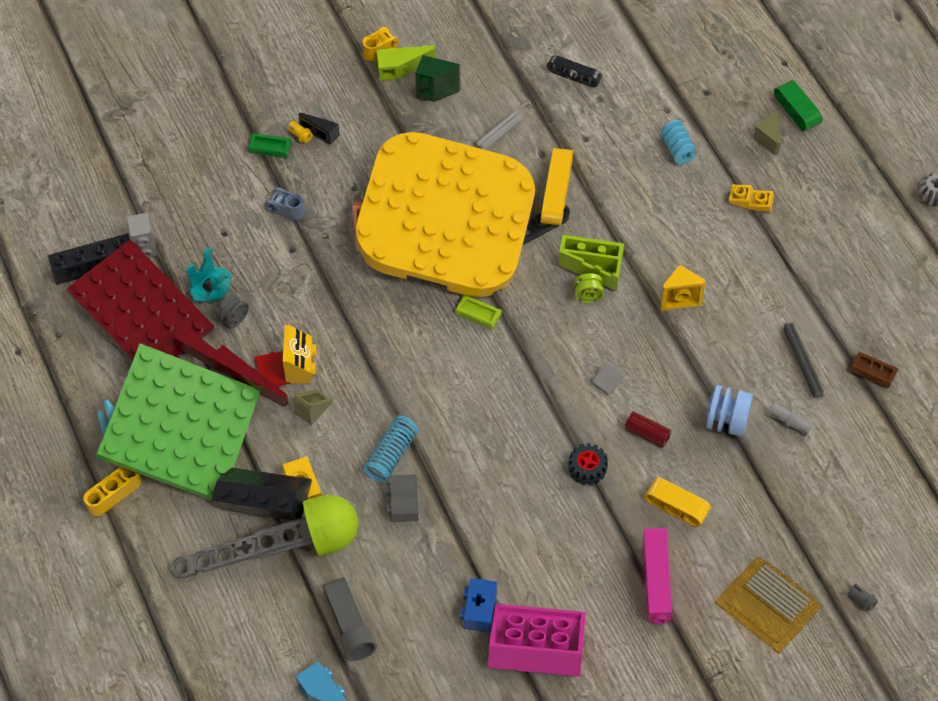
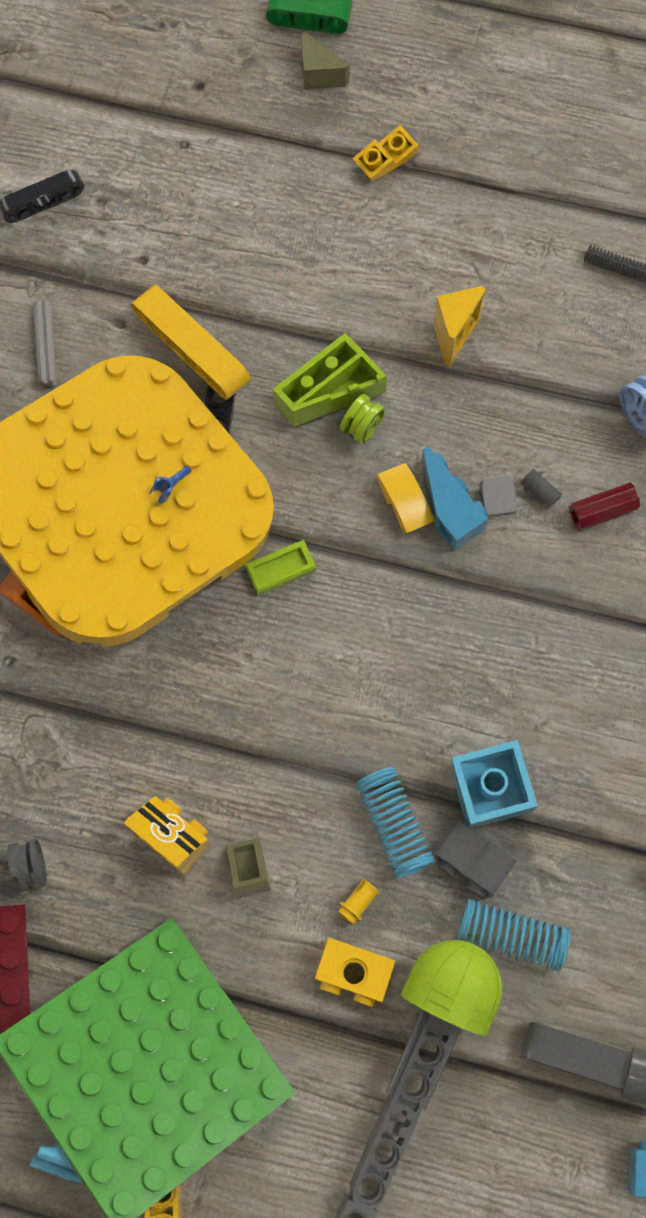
camera: 50 degrees left, 15 degrees up
dark red slope [173,326,288,407] -> none
black slope [211,467,312,520] -> none
red piece [255,351,291,388] -> none
black wheel [568,443,608,486] -> none
medium azure piece [661,120,696,165] -> none
none -> blue hand [149,466,191,503]
none -> yellow pin [337,879,380,925]
none -> yellow slope [376,463,435,534]
none -> dark azure slope [422,446,488,551]
none -> medium azure slope [451,740,538,829]
none -> medium azure piece [457,898,571,972]
none -> dark grey pin [521,469,563,509]

